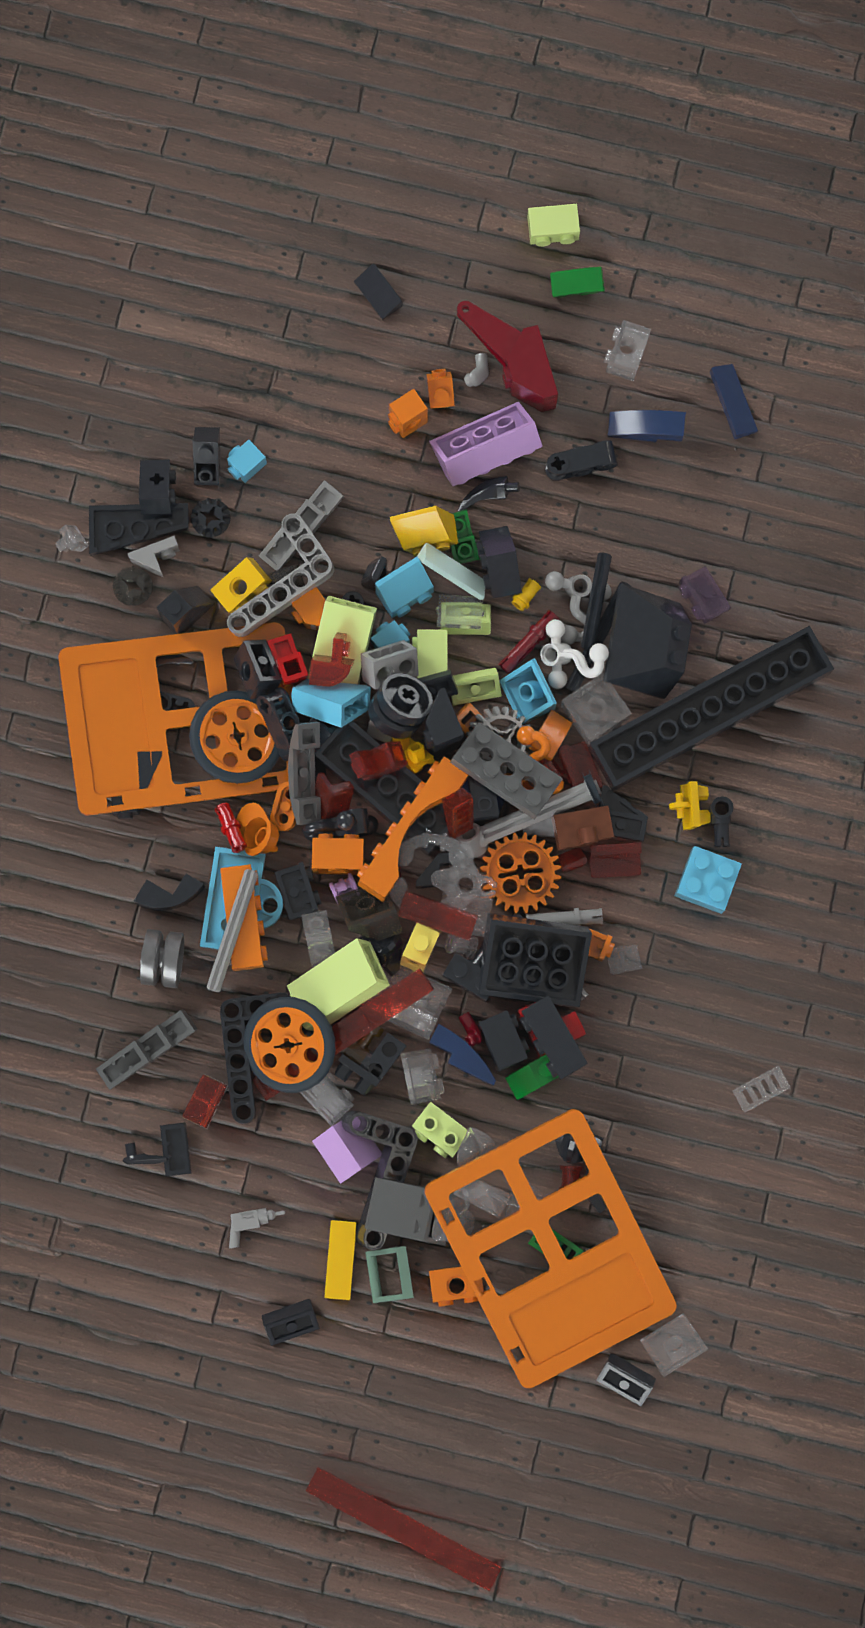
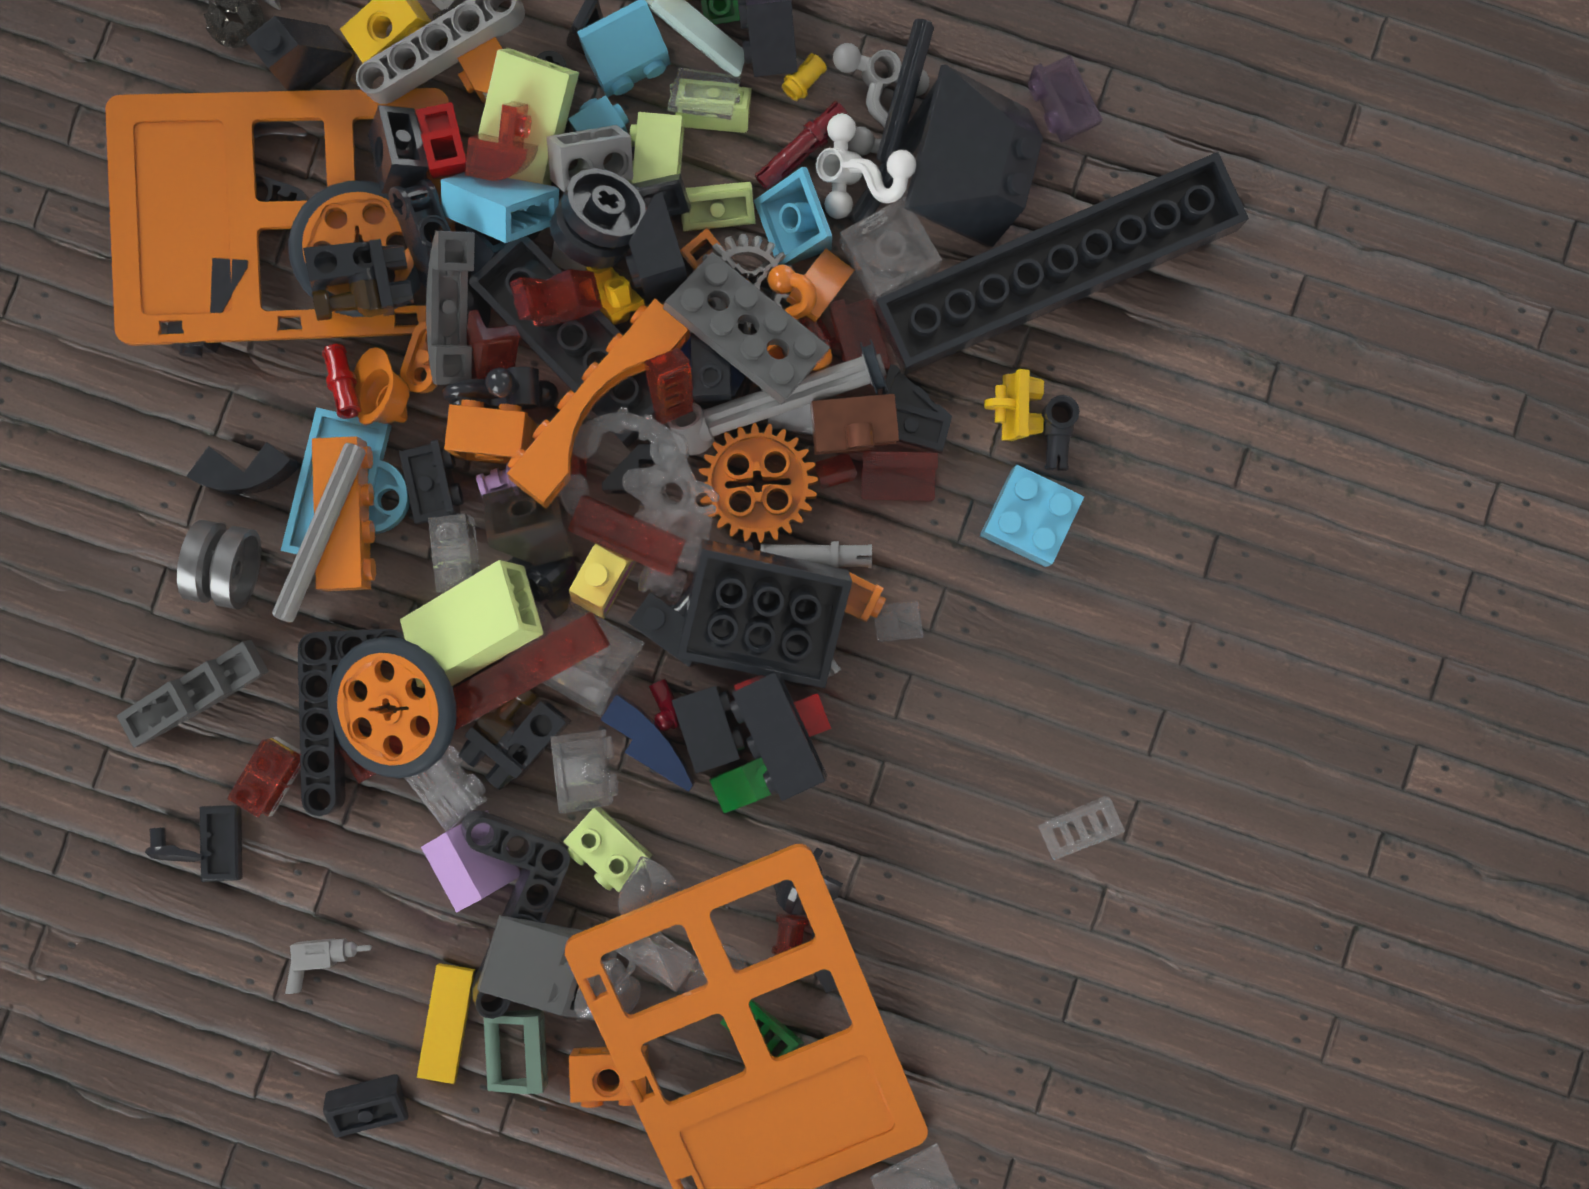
camera: 10 degrees right, 5 degrees up
none -> black hips [303,239,414,321]

